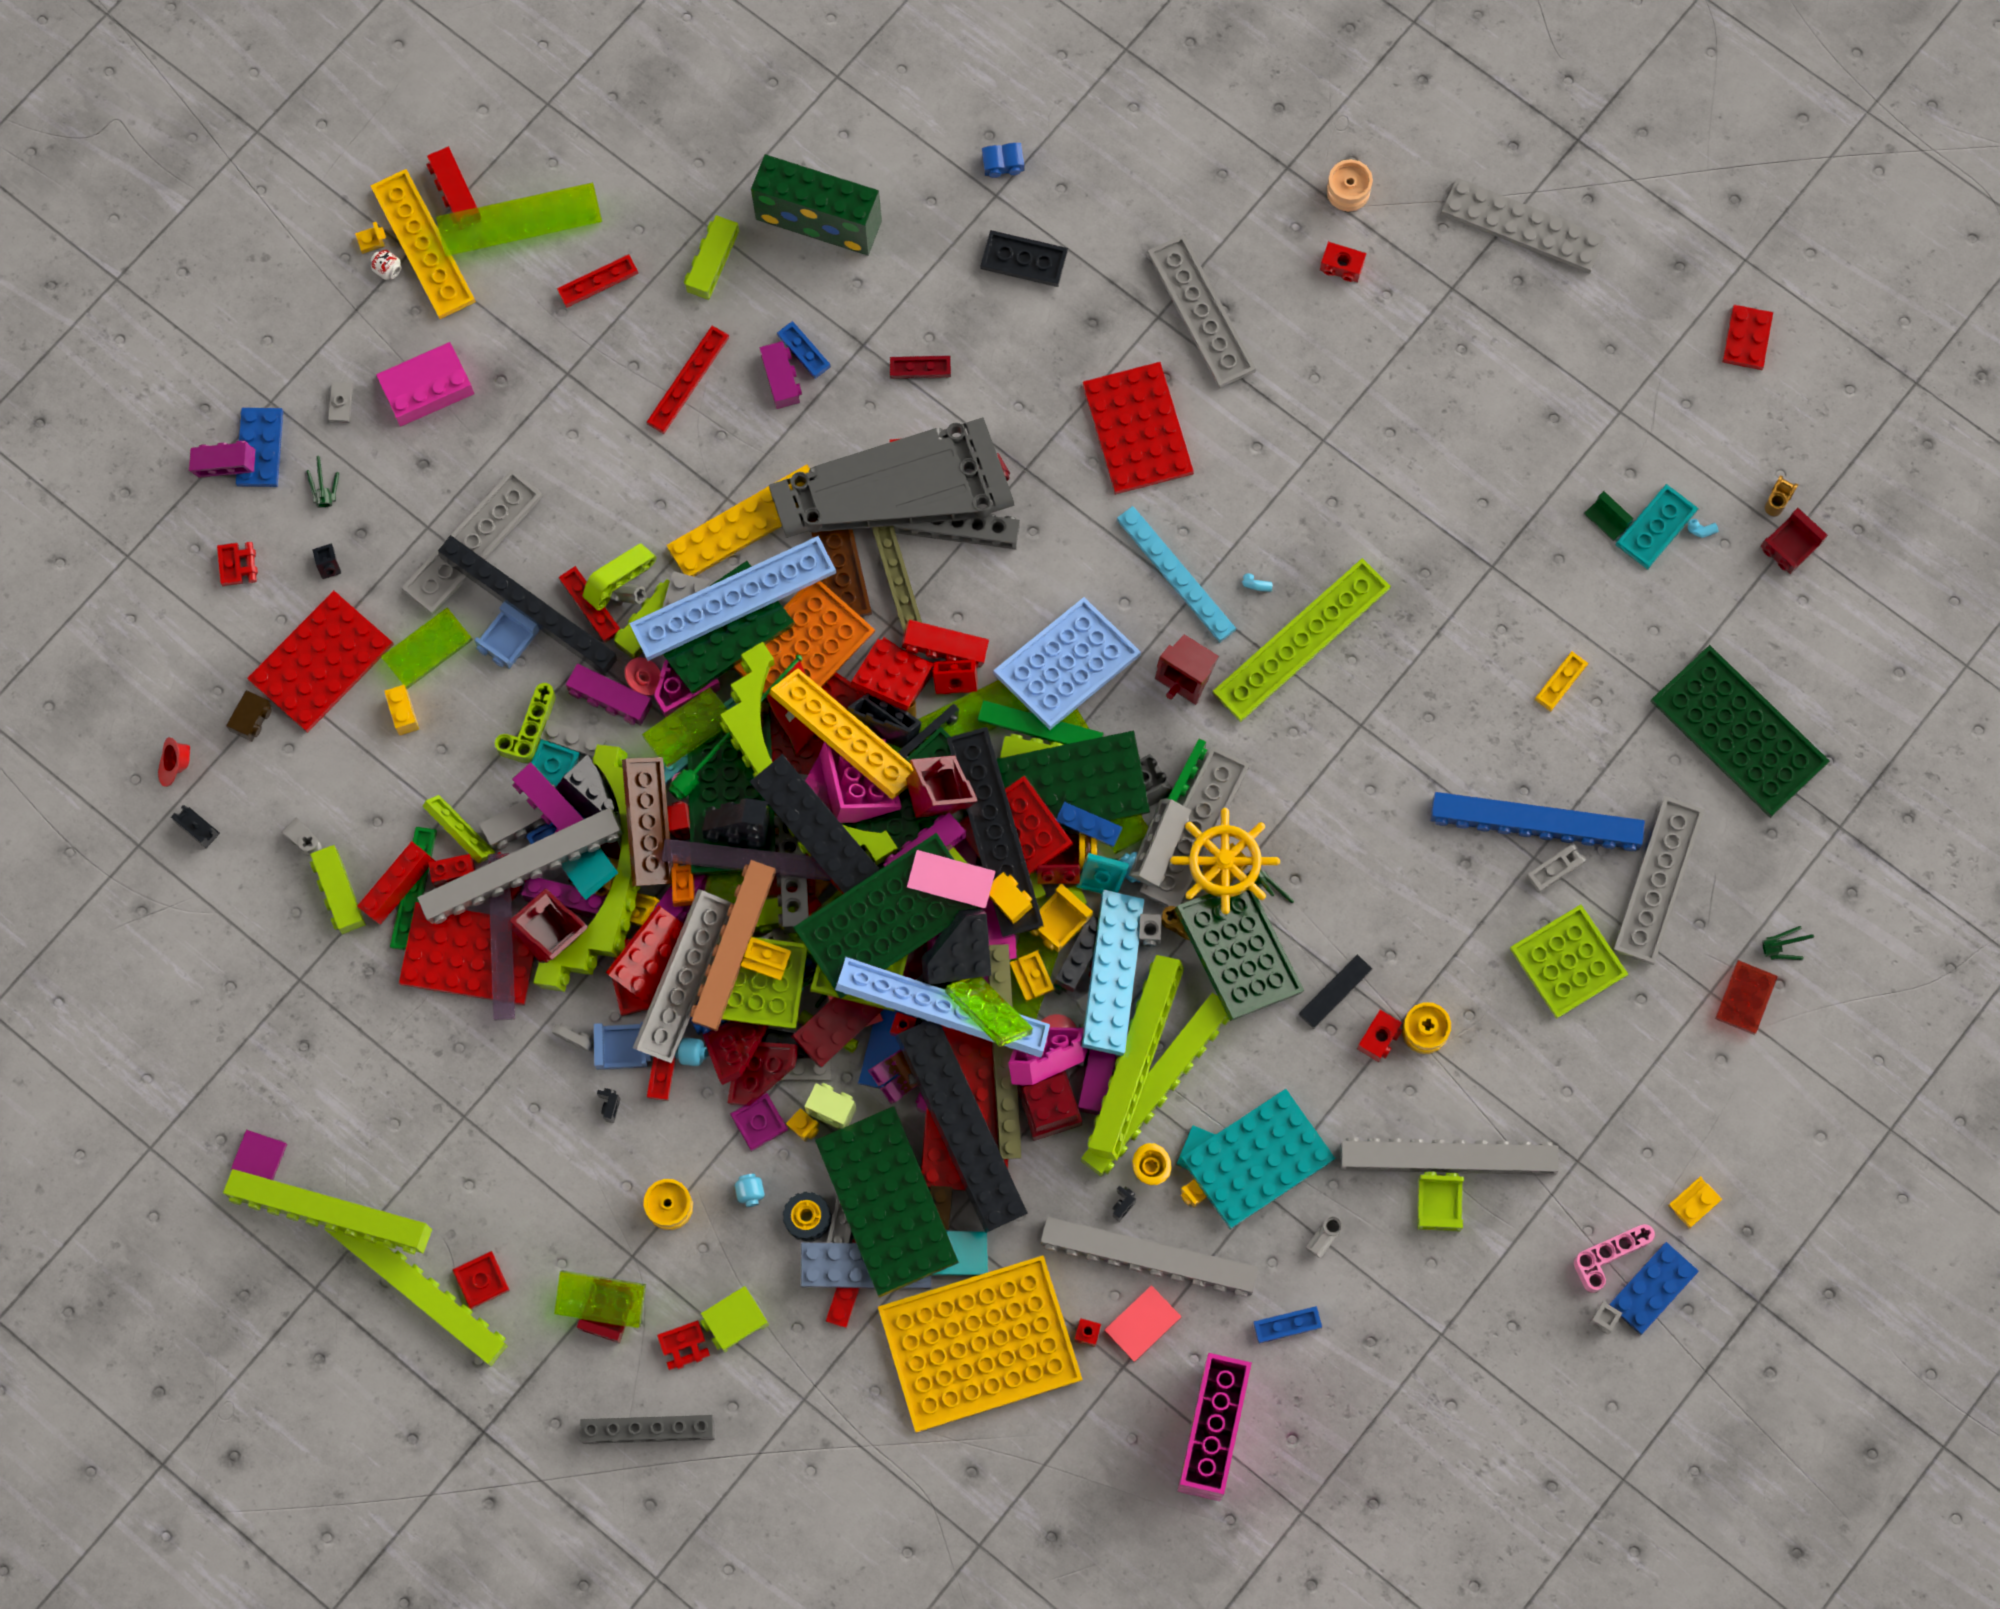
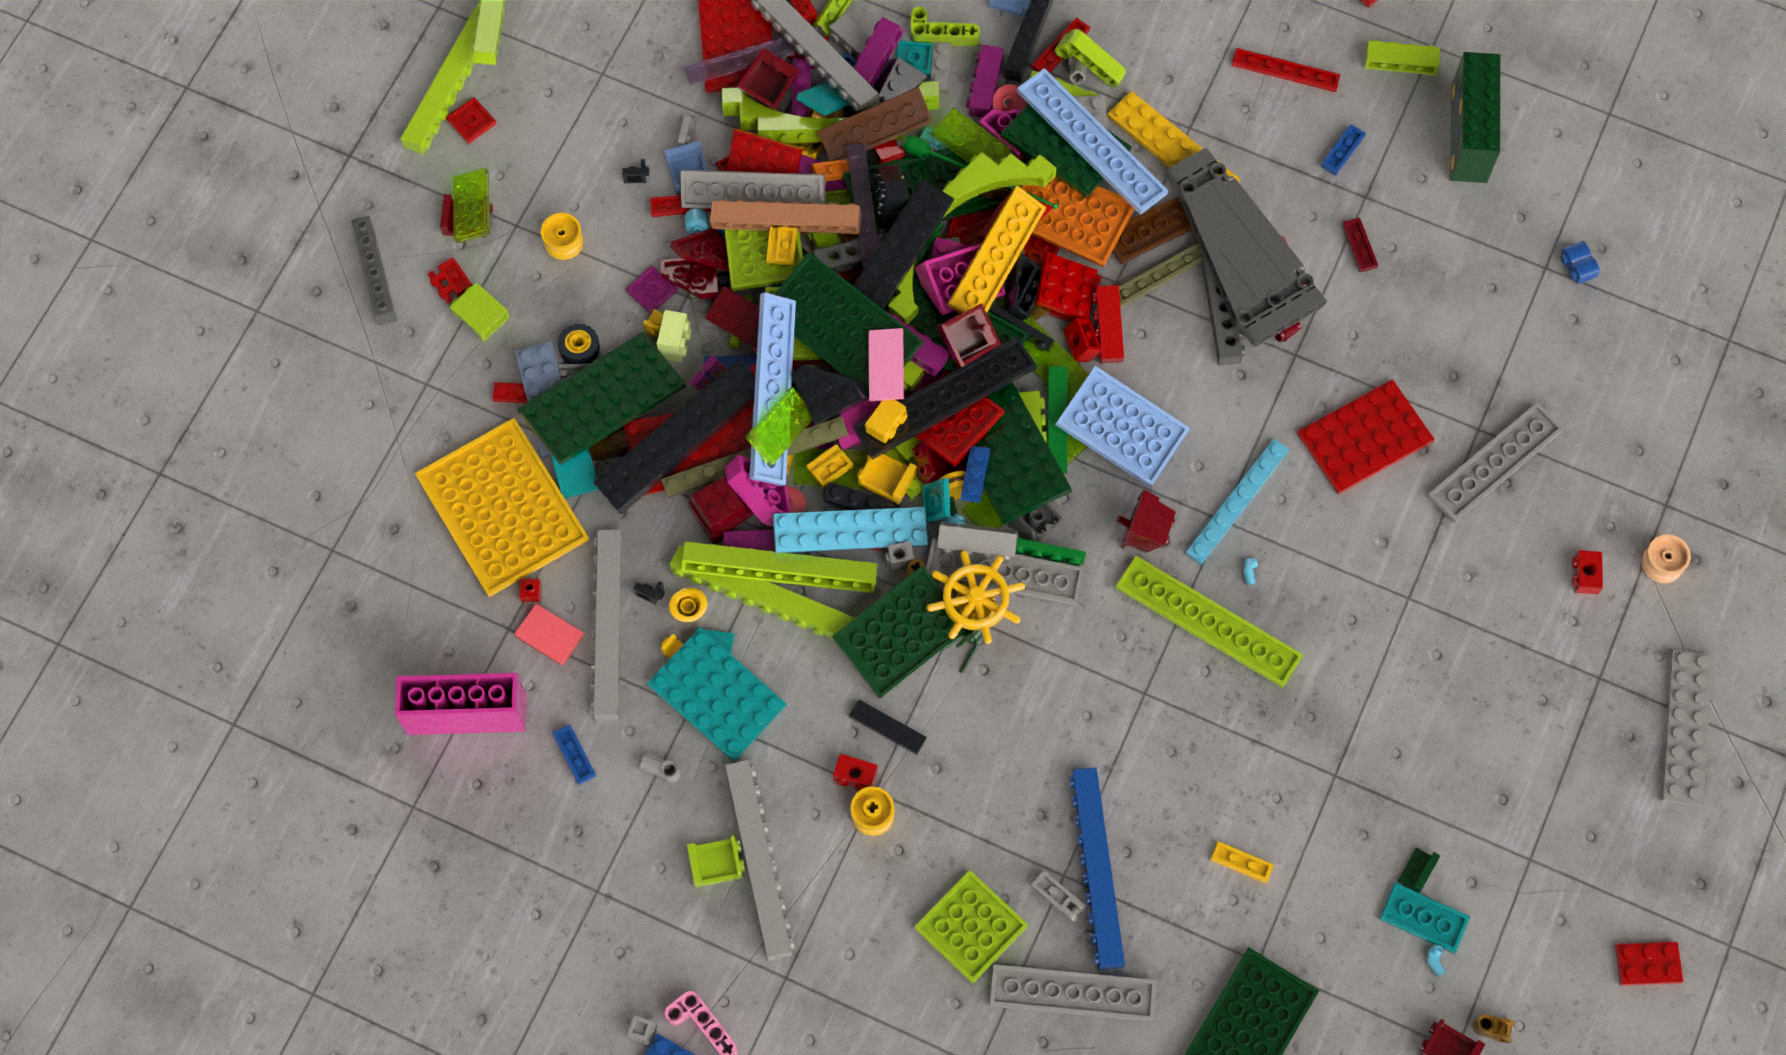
camera: 75 degrees right, 5 degrees down
medium azure head [735,1174,765,1207] -> none
magenta brick [759,341,802,409] -> none
black plate [980,230,1068,287] -> none

